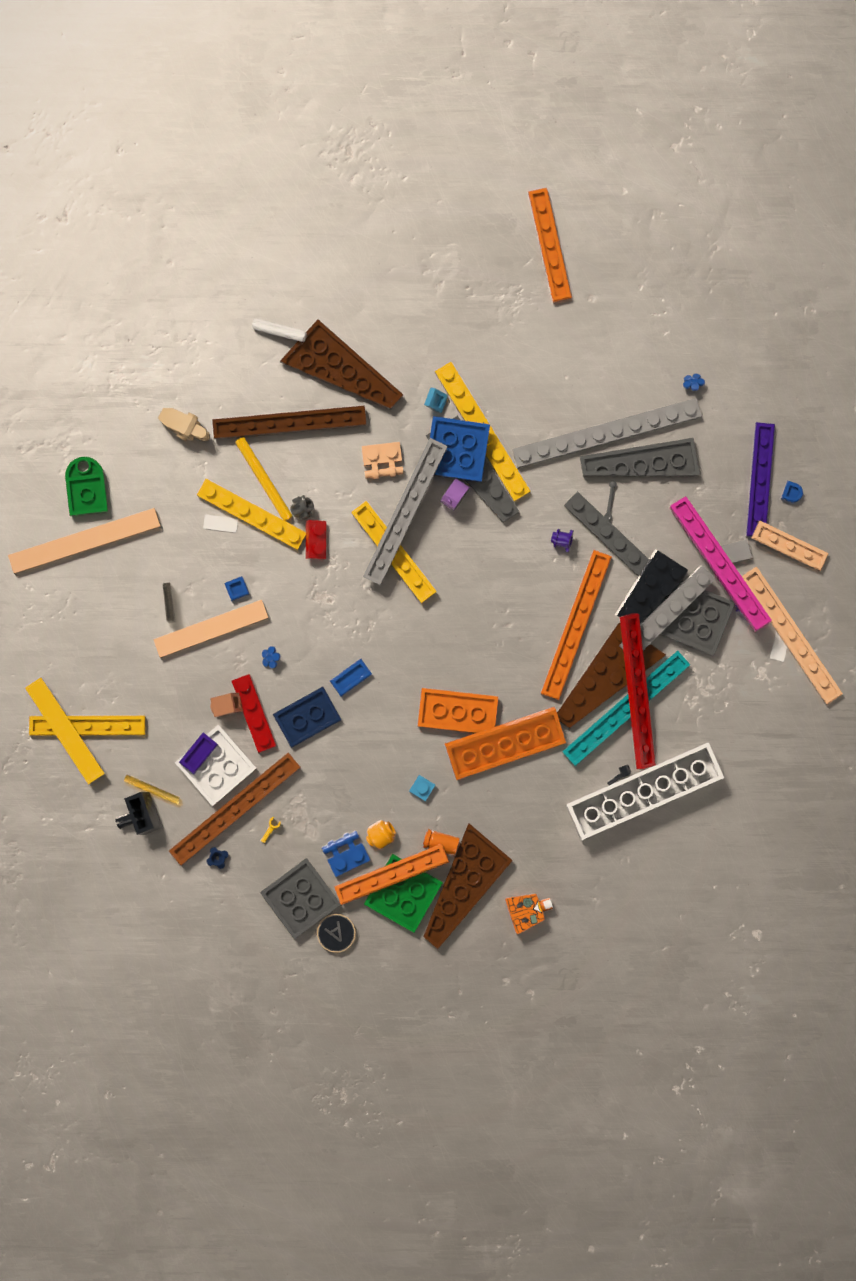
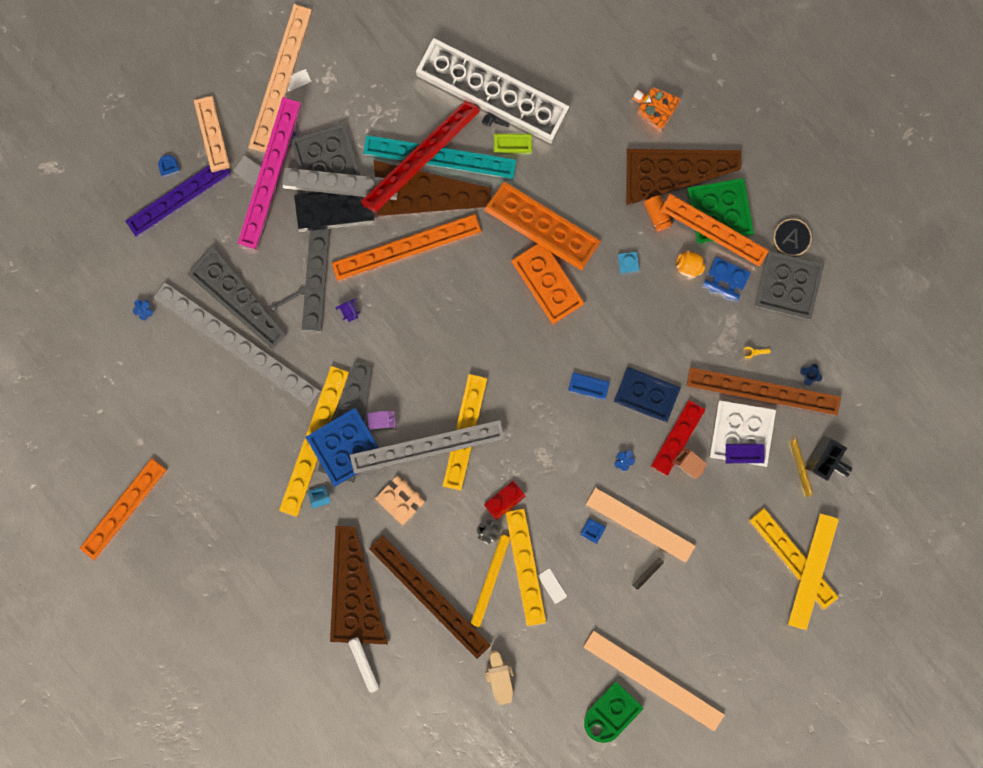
camera: 125 degrees left, 0 degrees up
none -> lime tile [494,134,532,154]

